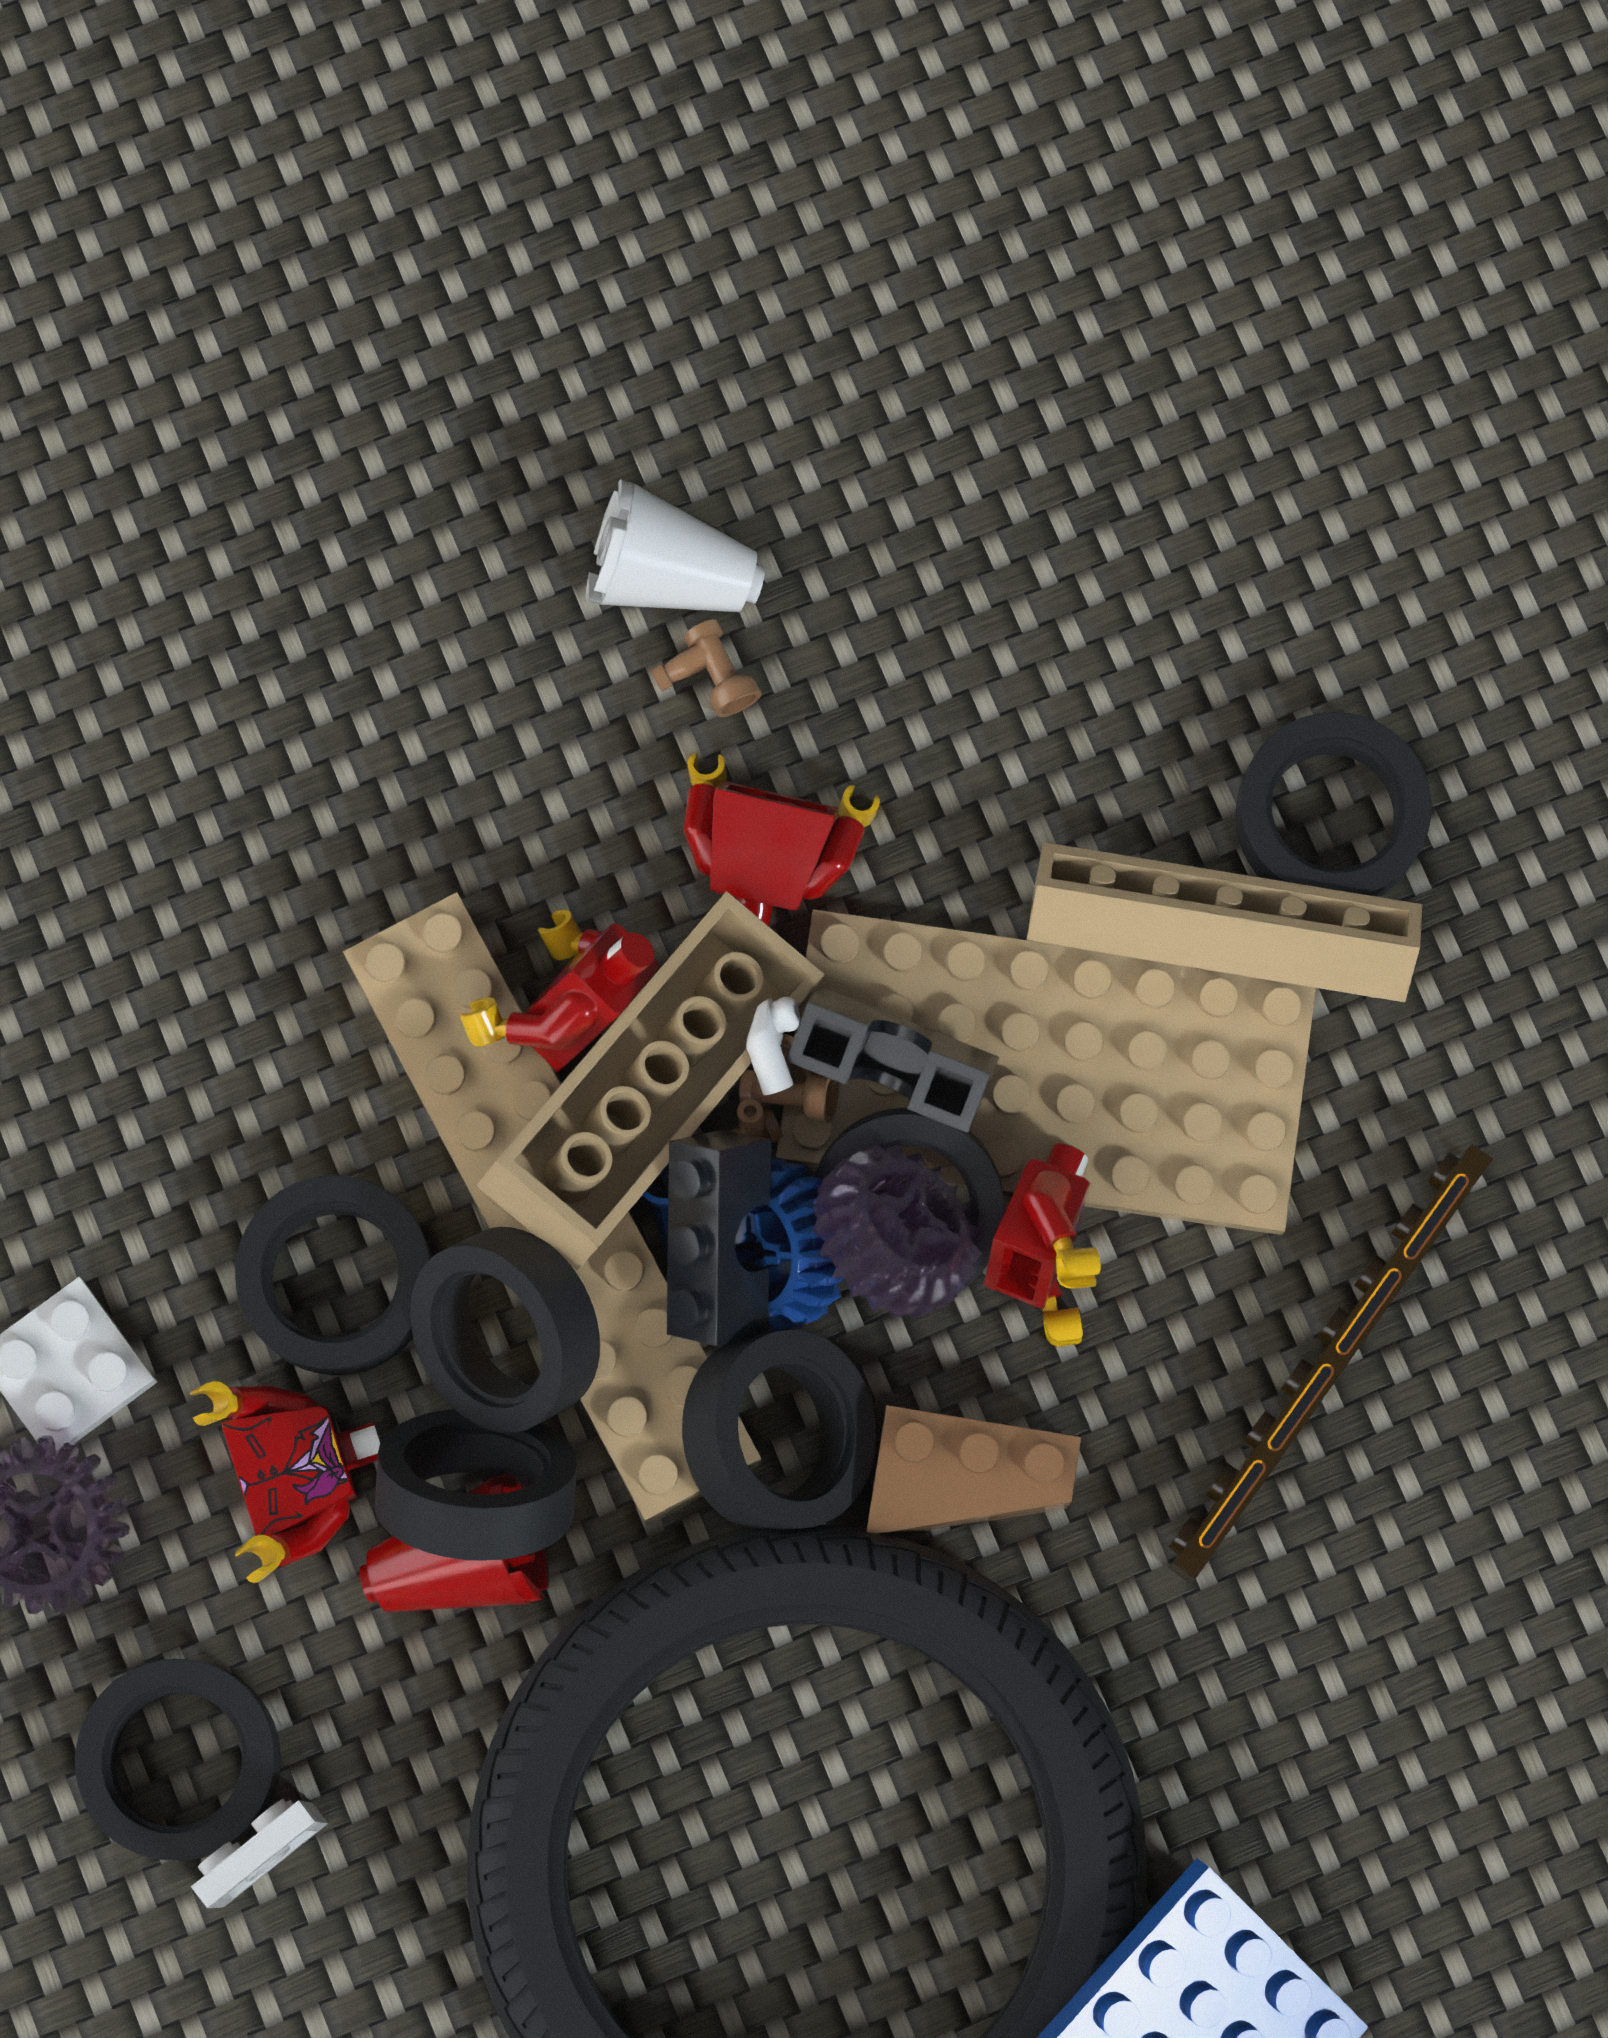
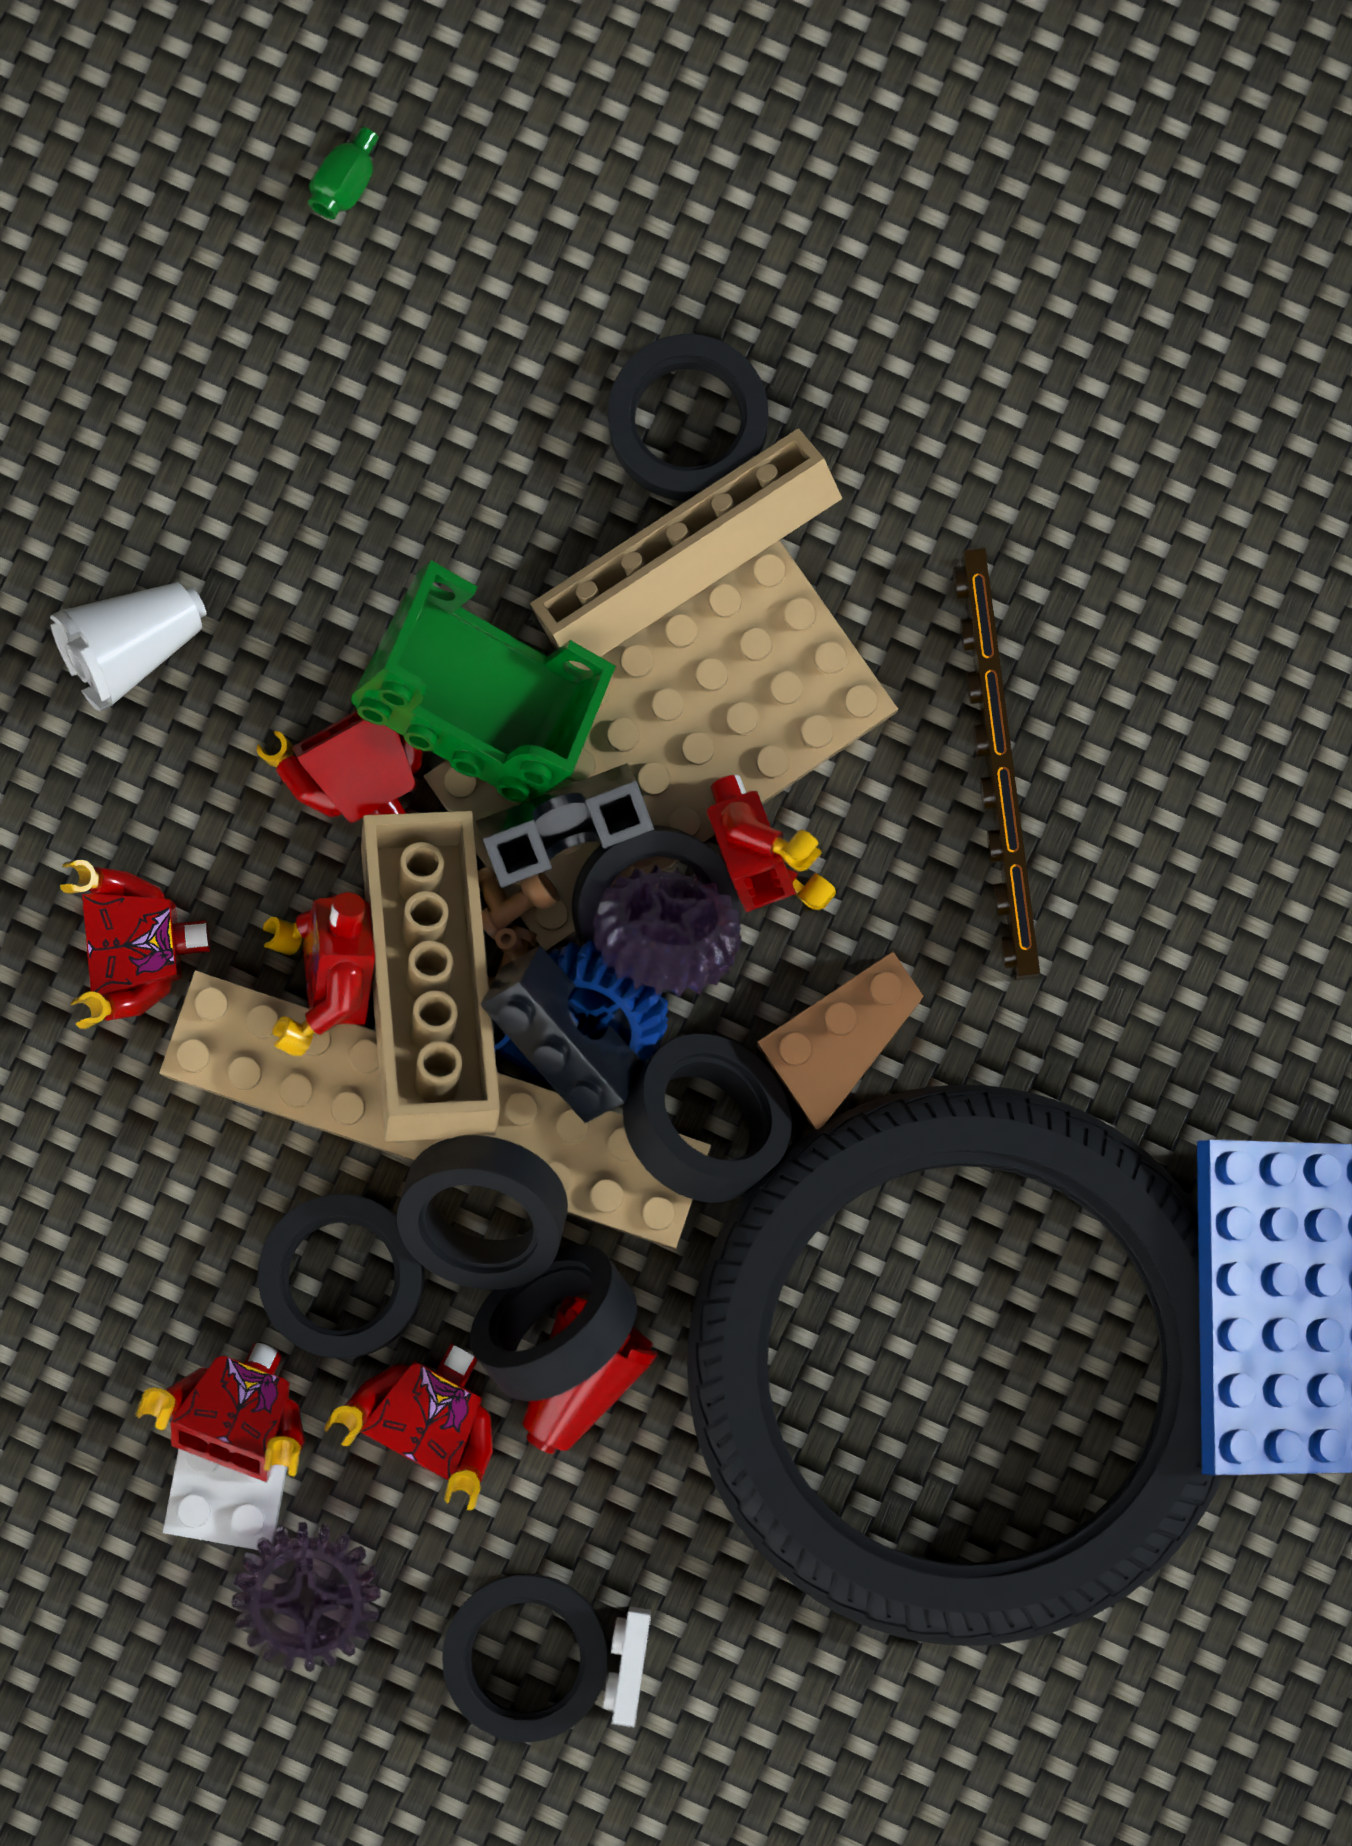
camera: 40 degrees left, 5 degrees up
medium nougat piece [650,619,762,718] -> none
white arm [746,996,802,1095] -> none
none -> red torso [60,860,211,1029]
none -> red torso [135,1343,305,1483]
none -> green plant [308,127,379,220]
none -> green windscreen [351,560,616,803]

